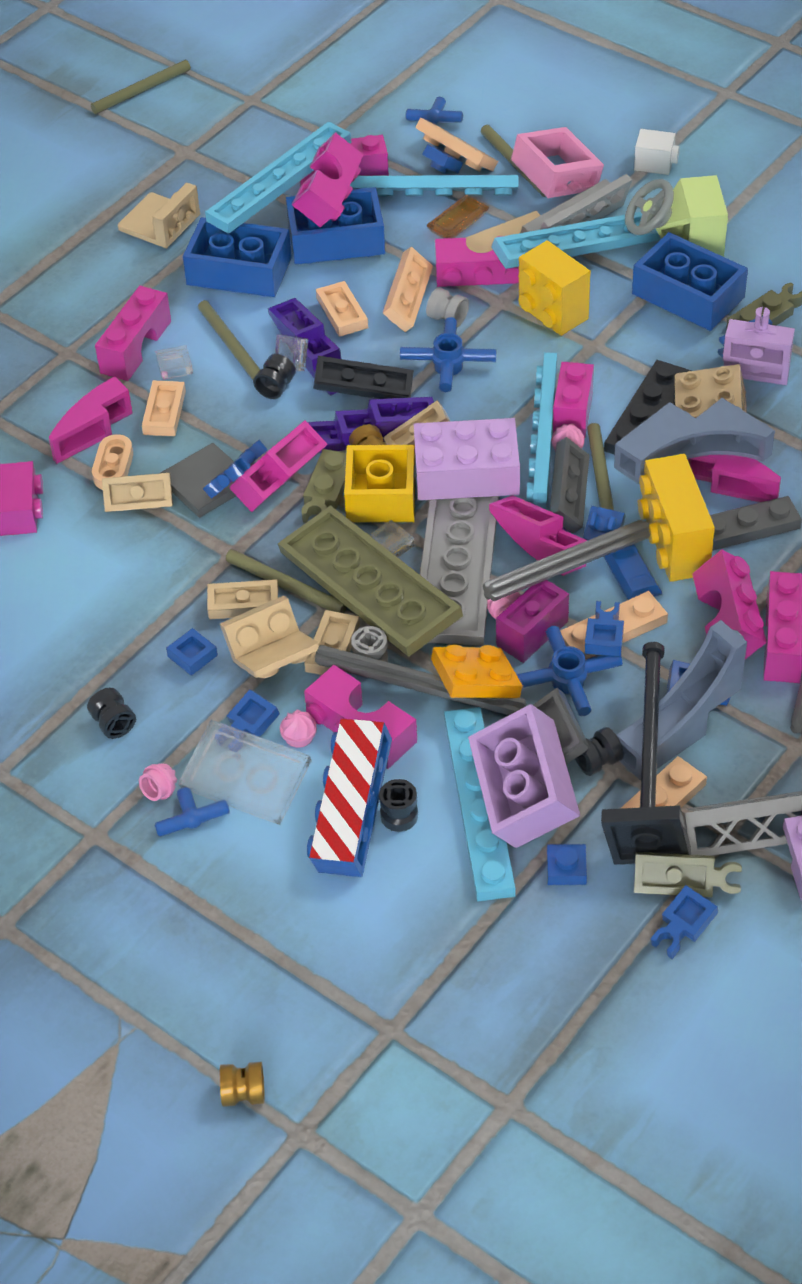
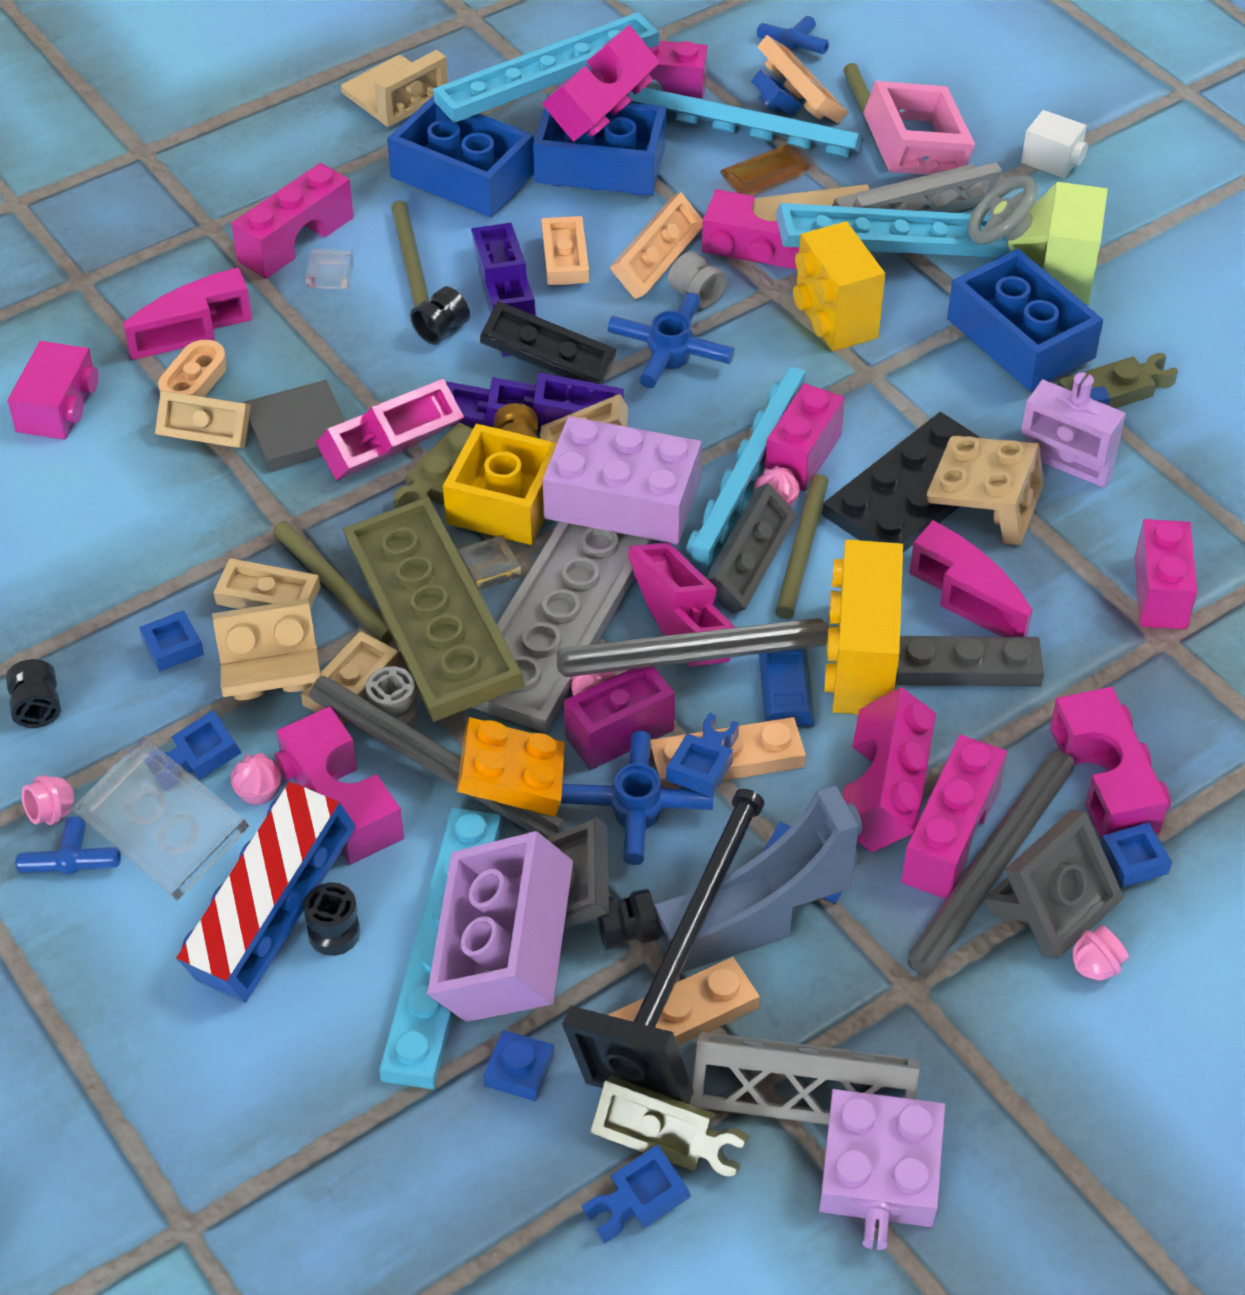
camera: 15 degrees right, 0 degrees up
light nougat plate [142,380,186,437] -> none
blue bar [203,439,268,499] -> none
clear tile [275,334,308,371] -> none
blue tile [583,505,626,541] -> none
sand blue arch [614,398,775,484] -> none

